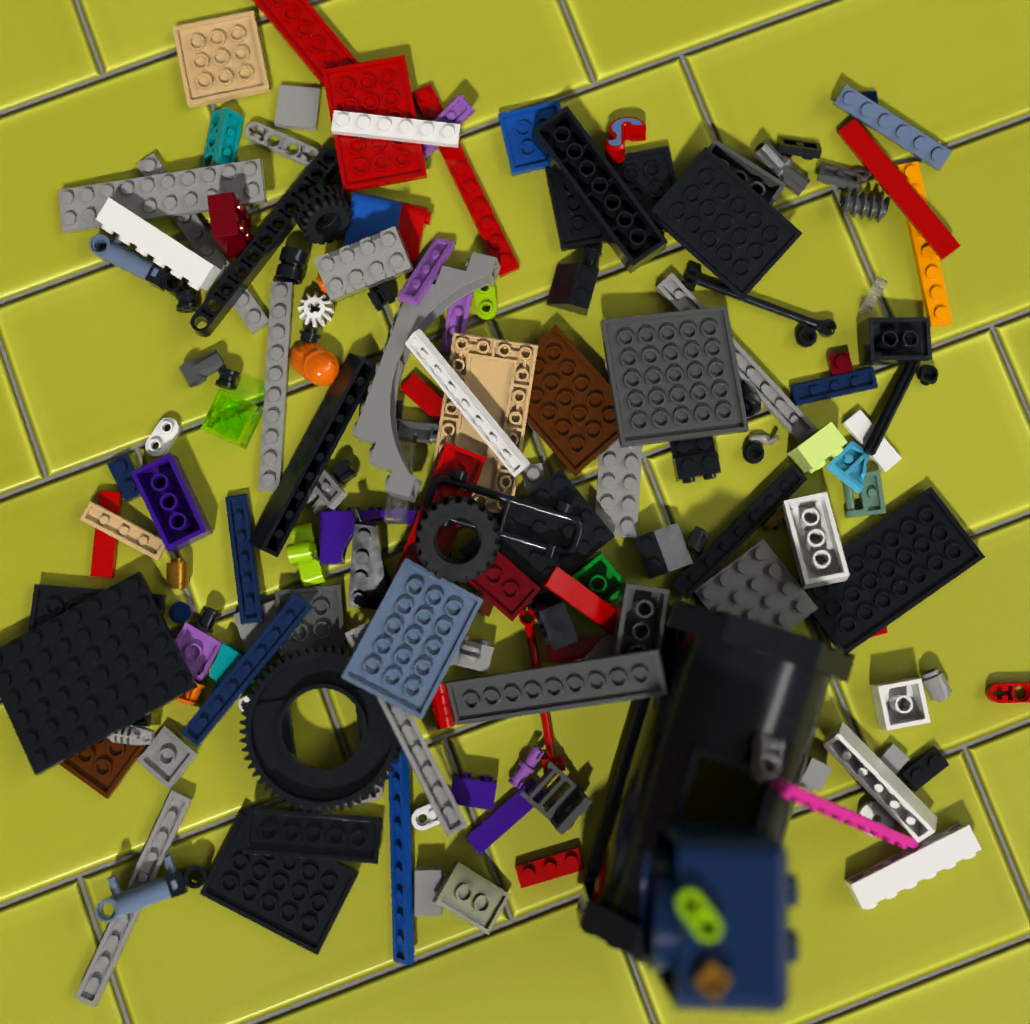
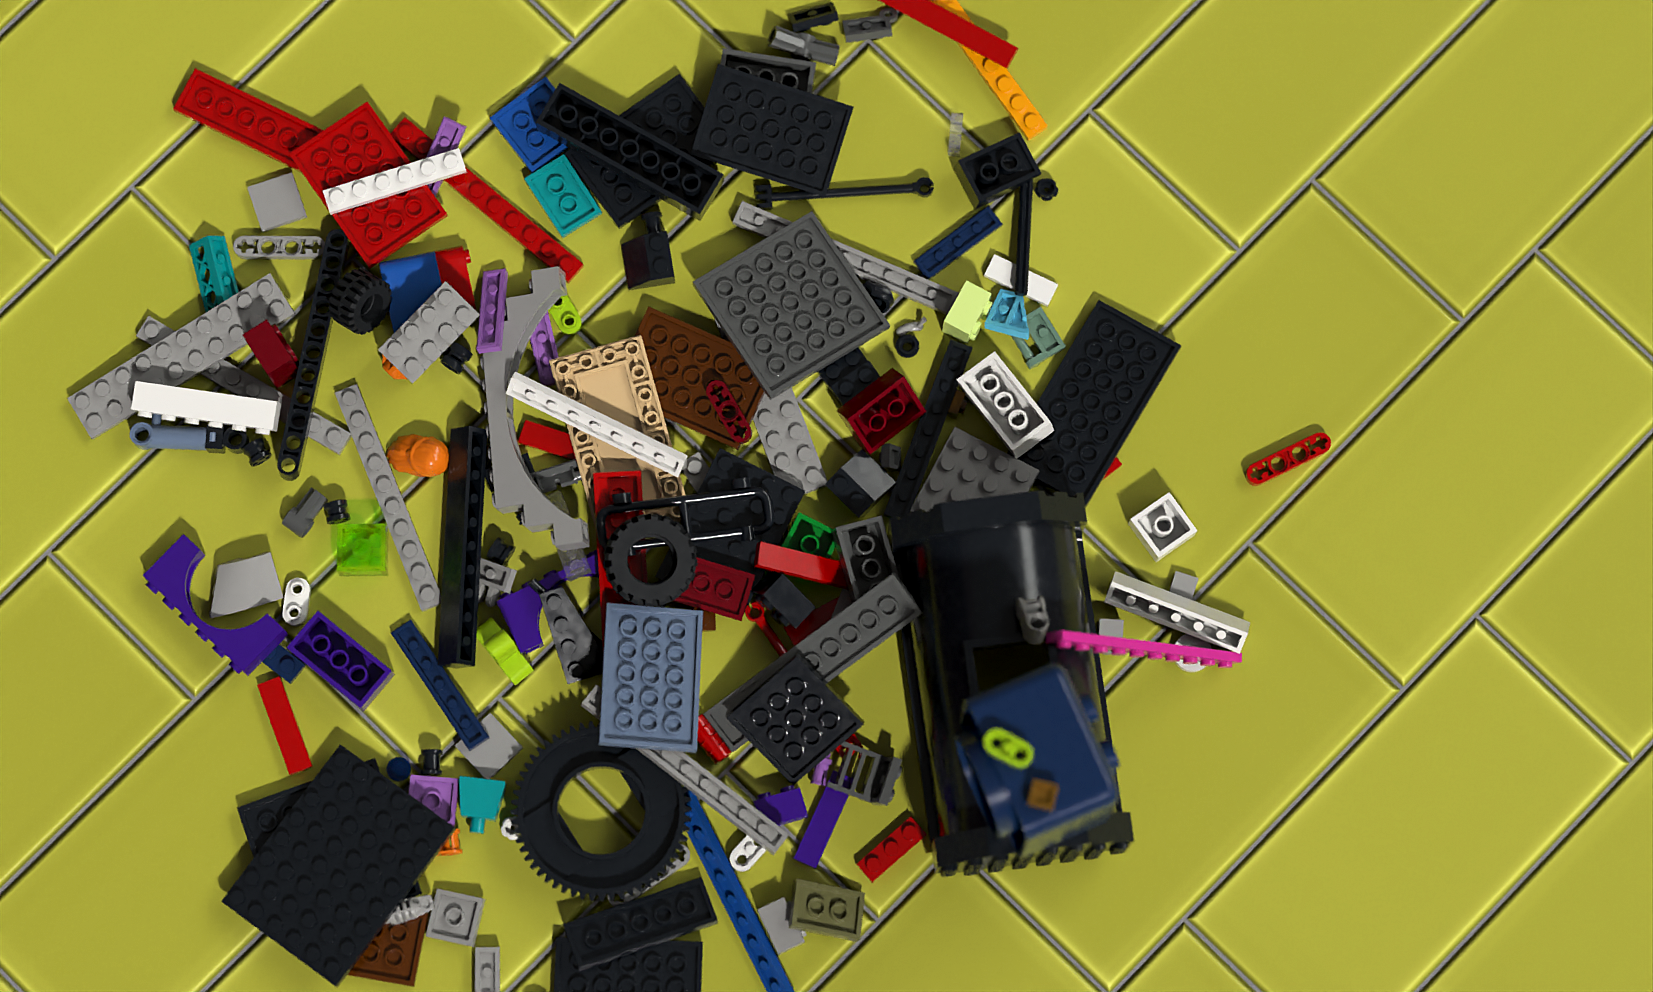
camera: 30 degrees left, 5 degrees down
tan tile [79,501,166,561] -> none
pearl gold brick [166,558,189,589] -> none
tan plate [172,10,271,108] -> none
dark blue plate [180,593,313,747] -> none
black wheel [275,247,309,285] -> none
dark grey plate [275,585,346,656] -> none
white gear [297,291,334,329] -> none
black plate [299,327,321,343] -> none
light grey brick [451,635,494,673] -> none
red animal [605,117,646,164] -> none
black plate [795,326,817,348] -> none
dark red plate [826,350,853,376] -> none
dark grey piece [841,188,890,223] -> none
white brick [845,821,982,909] -> none
black plate [899,746,949,791] -> none
light grey brick [921,668,952,702] -> none
none -> dark purple arch [143,534,289,676]
none -> light grey slope [209,552,283,618]
none -> teal plate [524,154,602,238]
none -> dark red beam [706,380,752,444]
none -> black plate [726,653,864,785]
none -> dark red brick [836,368,926,455]

